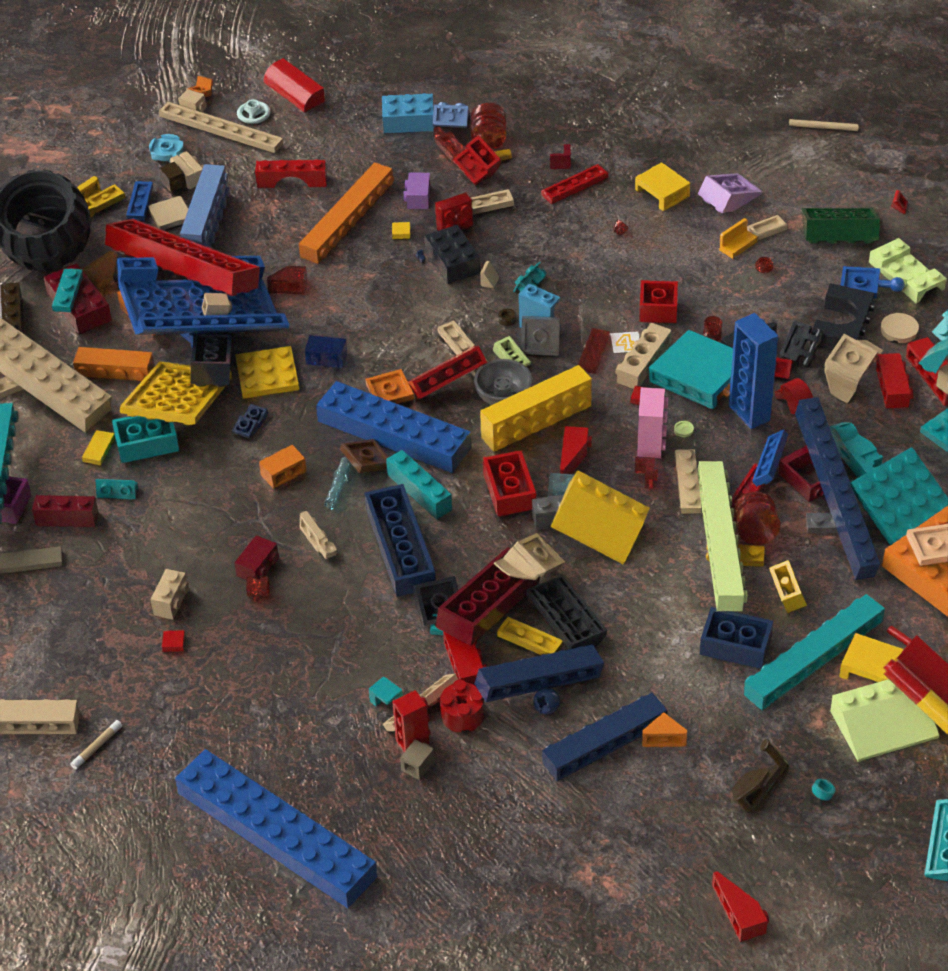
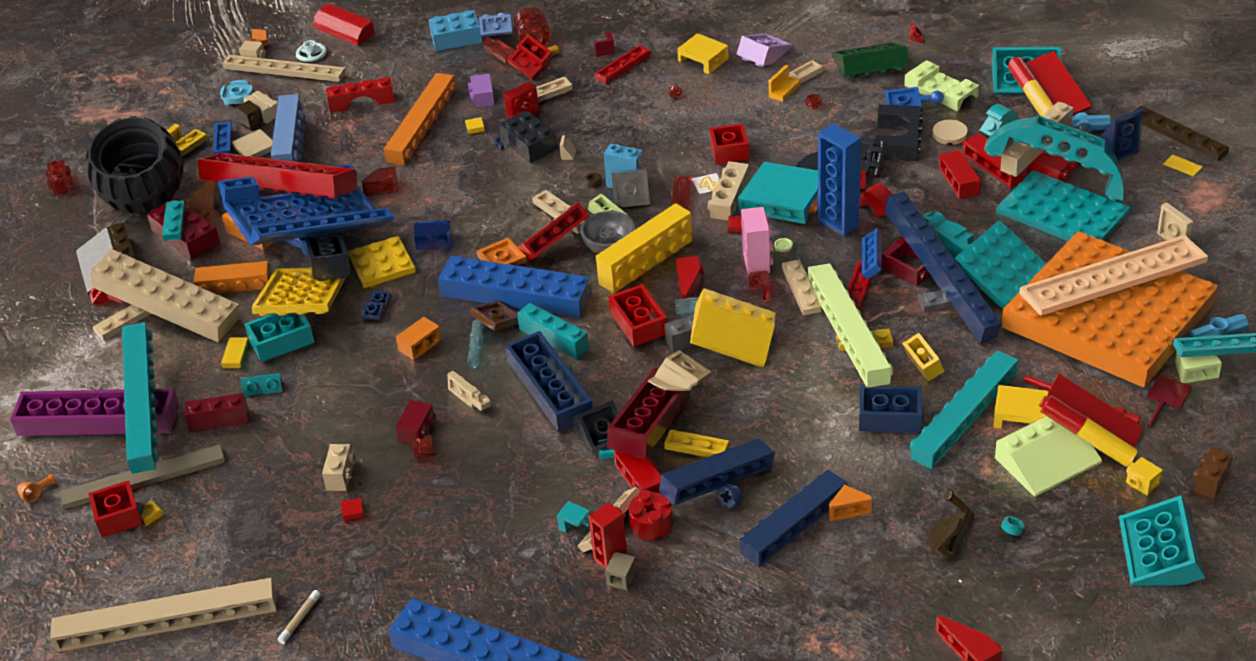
camera: 10 degrees left, 5 degrees down
tan brick [202,293,232,315] -> none
teal hinge [513,261,547,292] -> none
black piece [526,575,607,649] -> none
clear red wheel [703,316,723,341] -> none
clear red wheel [734,492,781,546] -> none
tan piece [825,334,883,404] -> none

